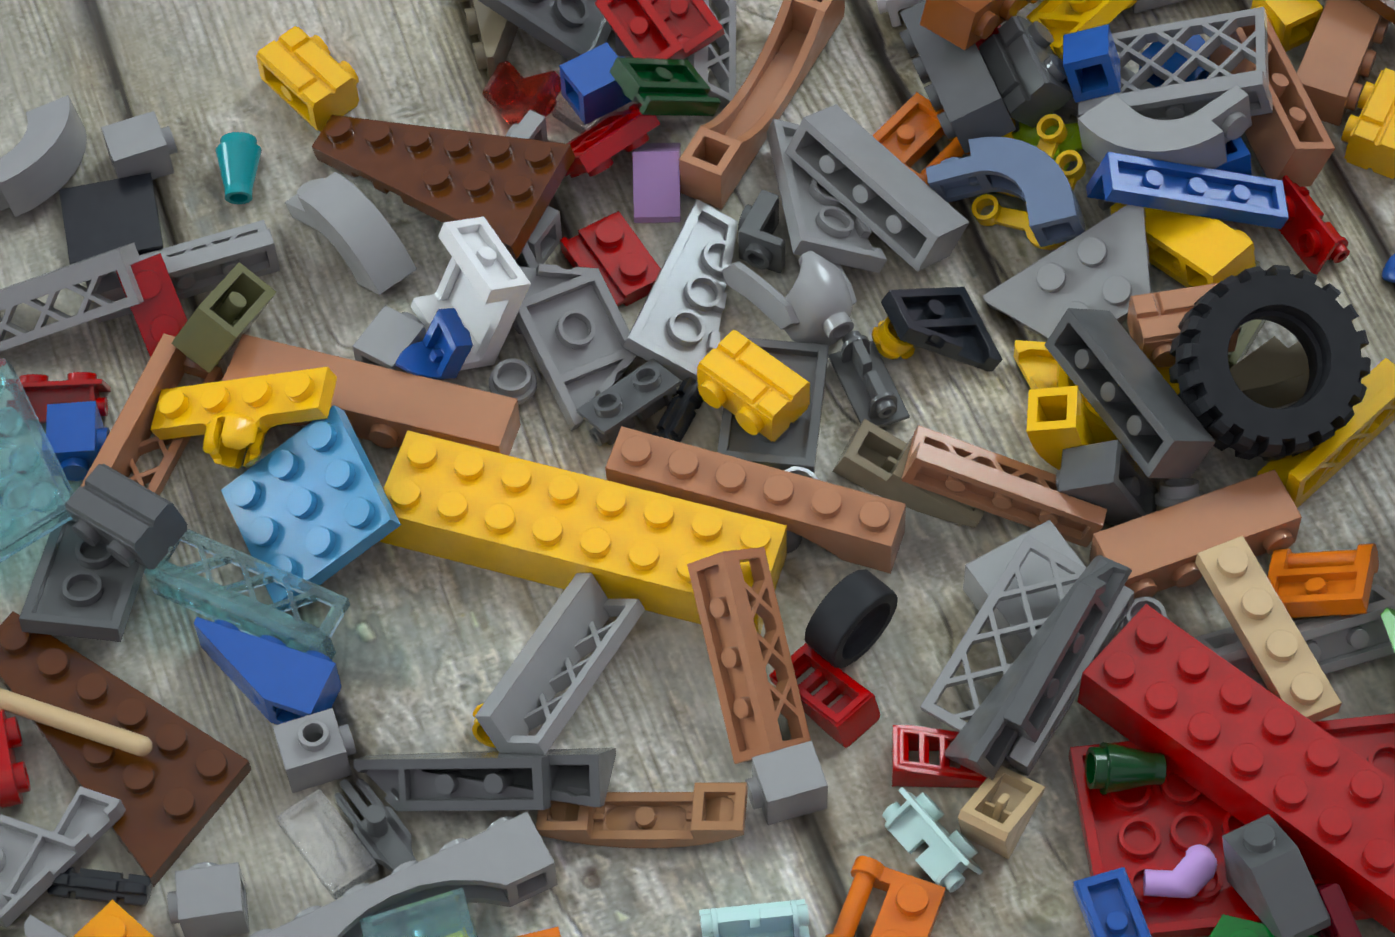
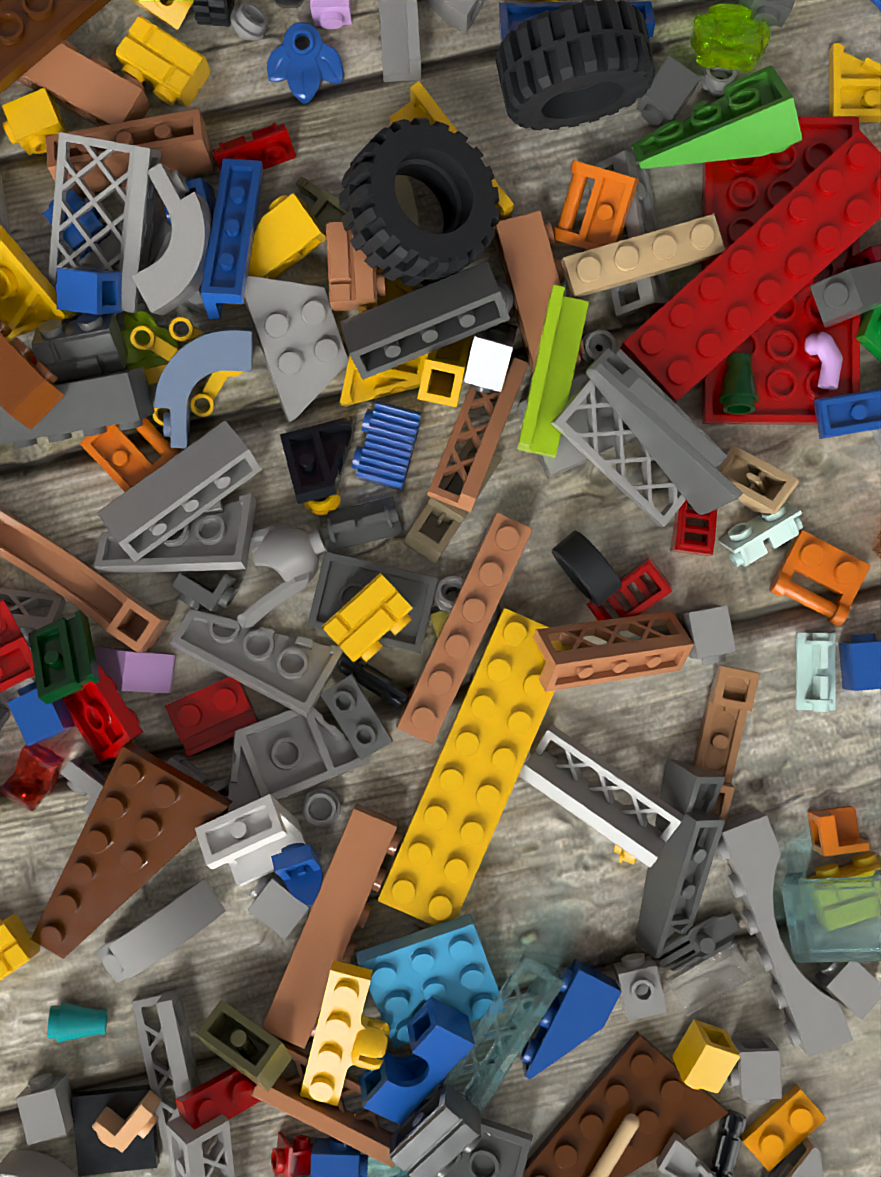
camera: 85 degrees left, 30 degrees up
none -> light nougat bracket [92,1090,162,1153]
none -> blue brick [352,400,422,491]
none -> blue arch [359,997,475,1125]
none -> lime fence [516,285,589,458]
none -> yellow brick [672,1019,740,1094]

